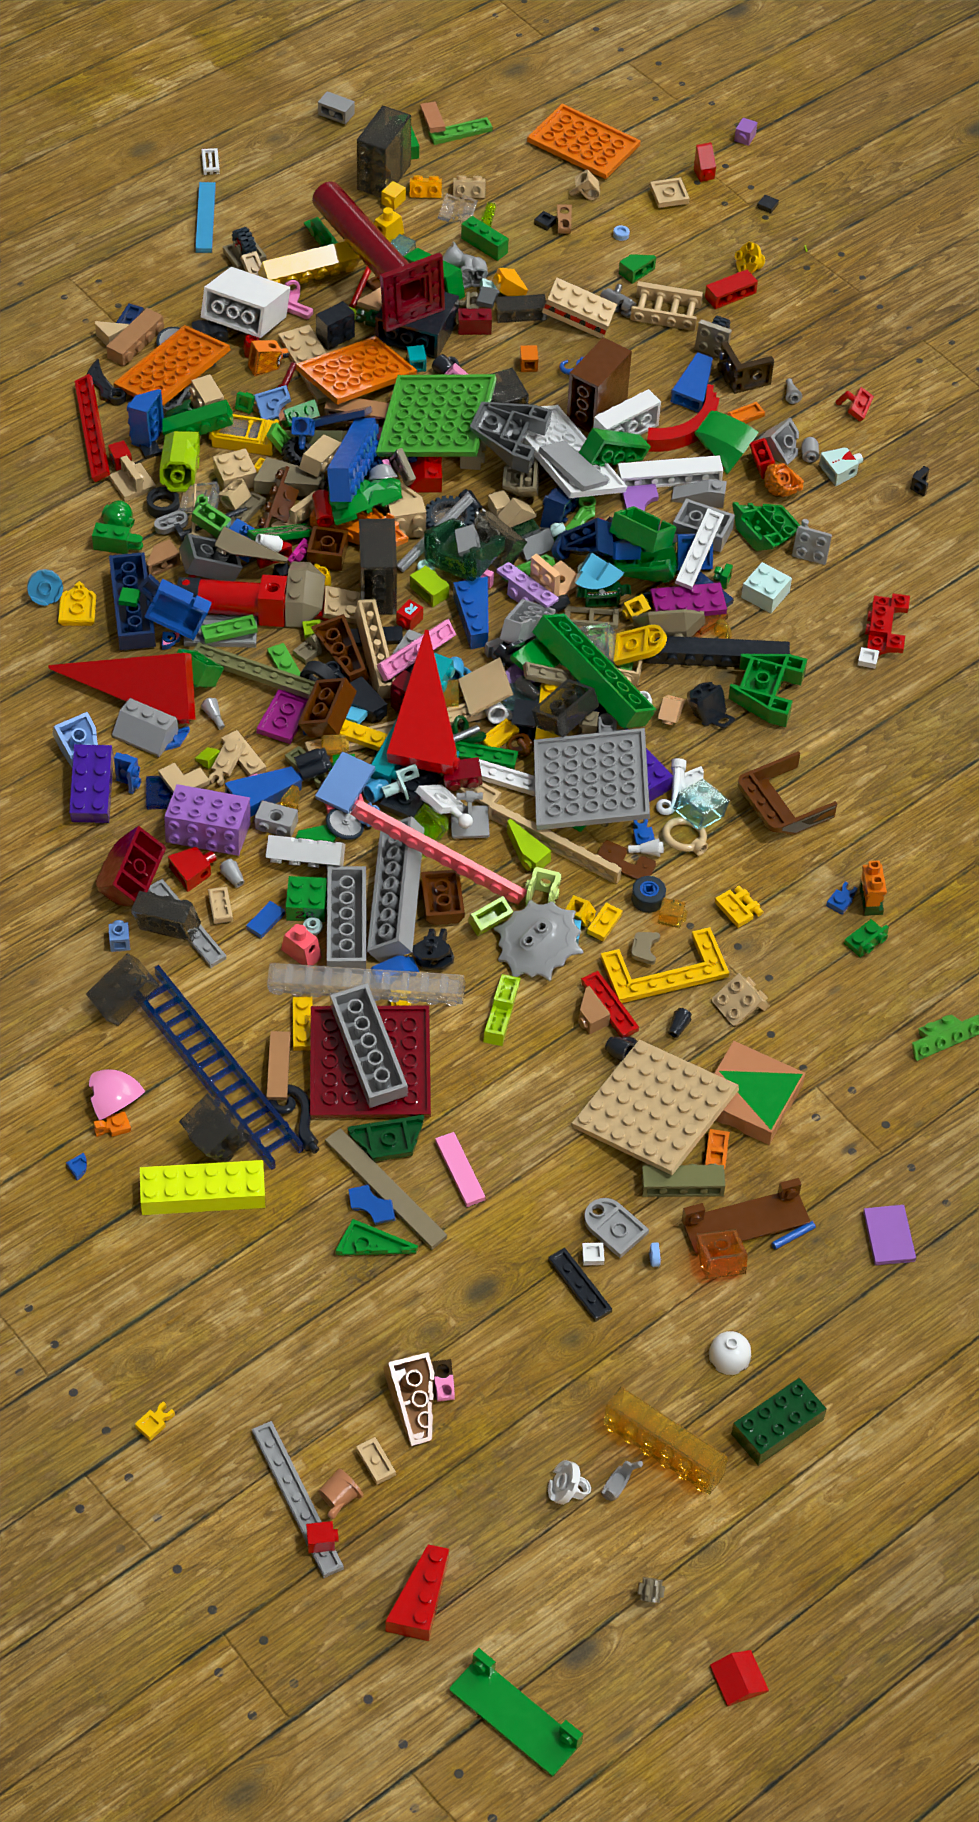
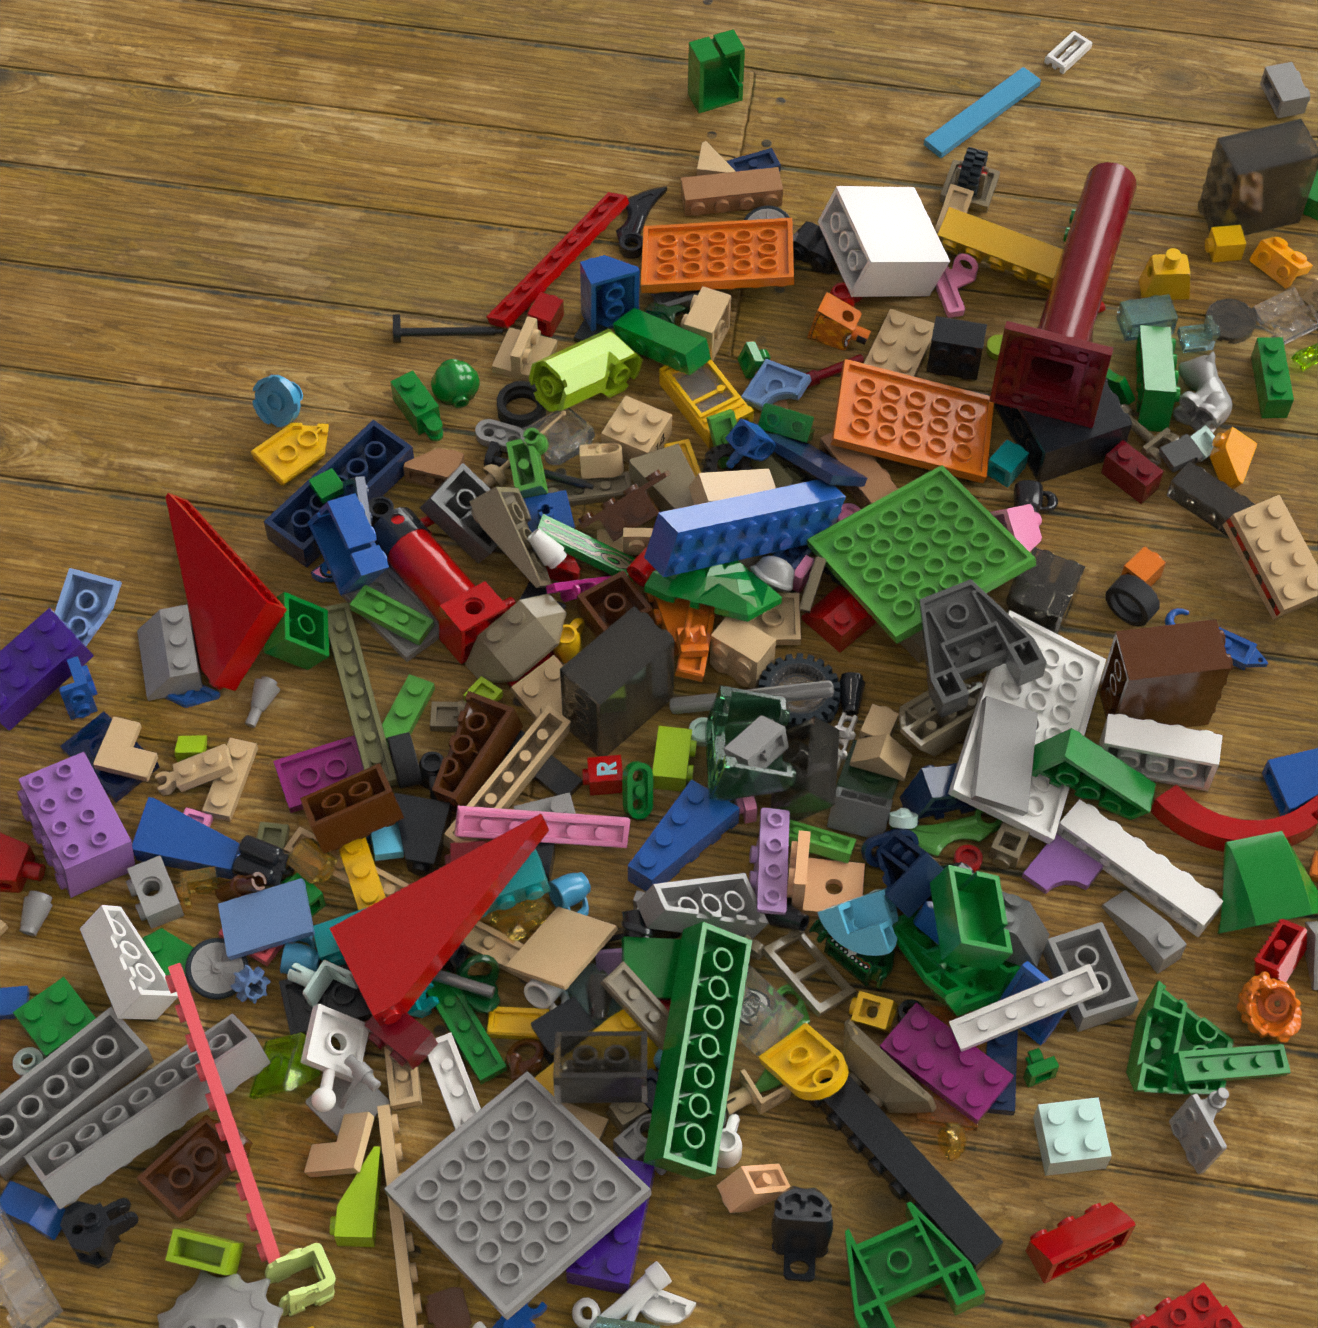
camera: 50 degrees right, 5 degrees up
none -> reddish brown pin [215,872,267,902]
none -> tan tile [304,1112,374,1177]
none -> black piece [393,314,503,343]
none -> green plate [622,761,653,819]
none -> green piece [688,29,745,113]
none -> dark tan brick [988,822,1030,869]
none -> red slope [1025,1202,1136,1284]
none -> black tyre [1105,574,1160,627]
none -> plate [1172,1044,1291,1085]
none -> clear light blue bracket [1177,315,1220,353]
none -> clear smoke tile [1205,298,1256,344]

